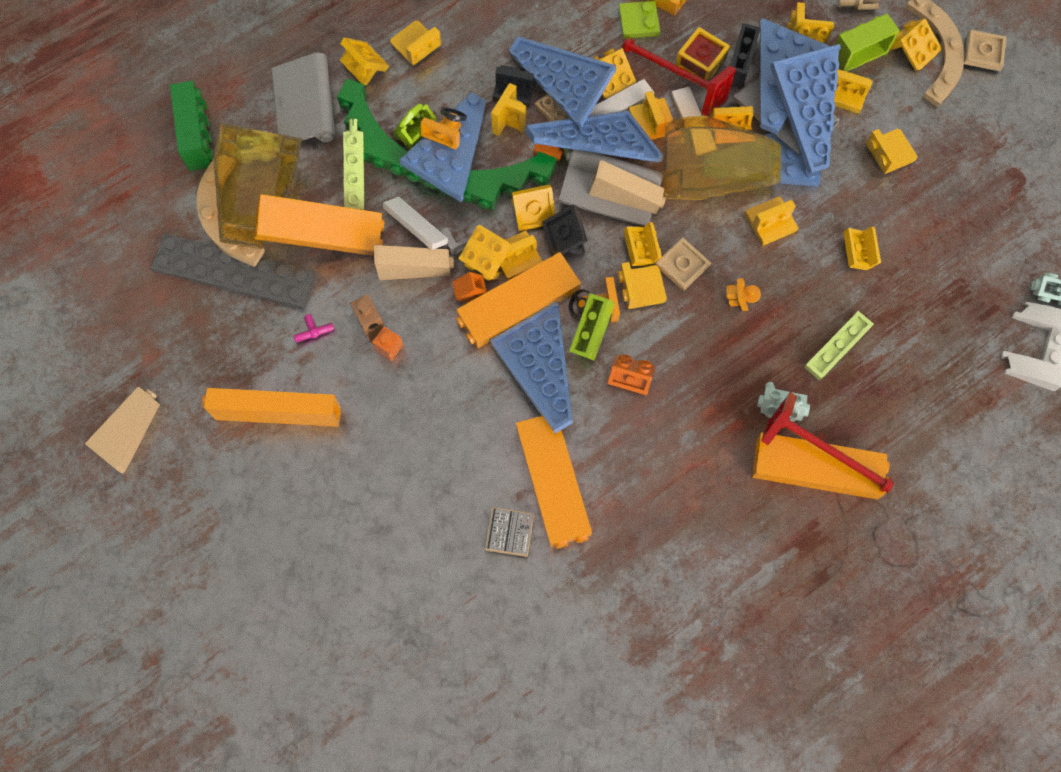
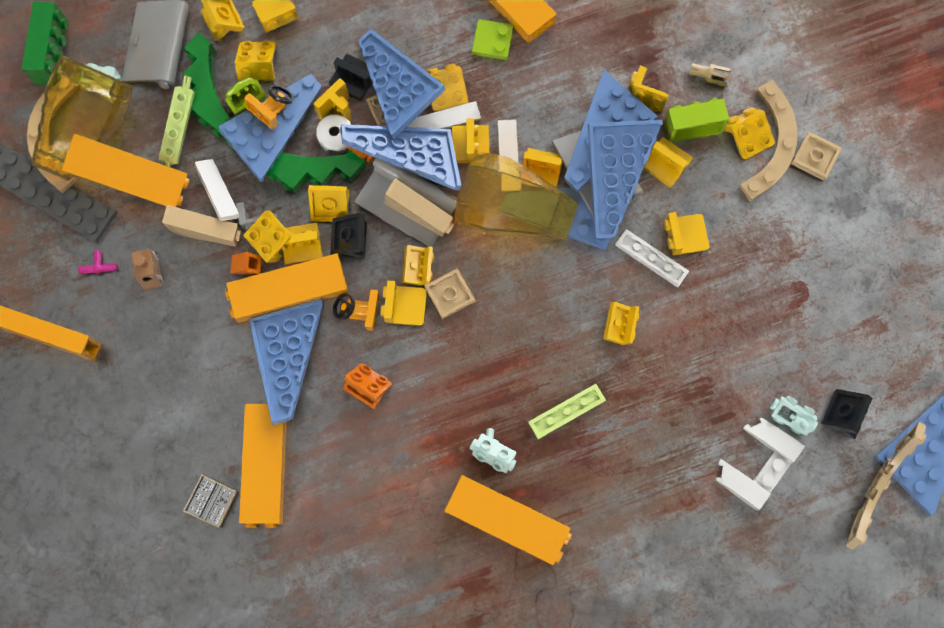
camera: 20 degrees right, 5 degrees up
orange brick [372,326,403,361] -> none
lime brick [569,293,615,361] -> none
red tile [622,38,736,117] -> none
piece [675,27,730,81] -> none
light orange hips [726,278,761,311] -> none
black brick [730,23,761,87] -> none
yellow bracket [744,196,798,246] -> none
red tile [761,392,894,493] -> none
none -> yellow bracket [235,41,276,81]
none -> white piece [316,114,351,155]
none -> white tile [615,229,689,288]

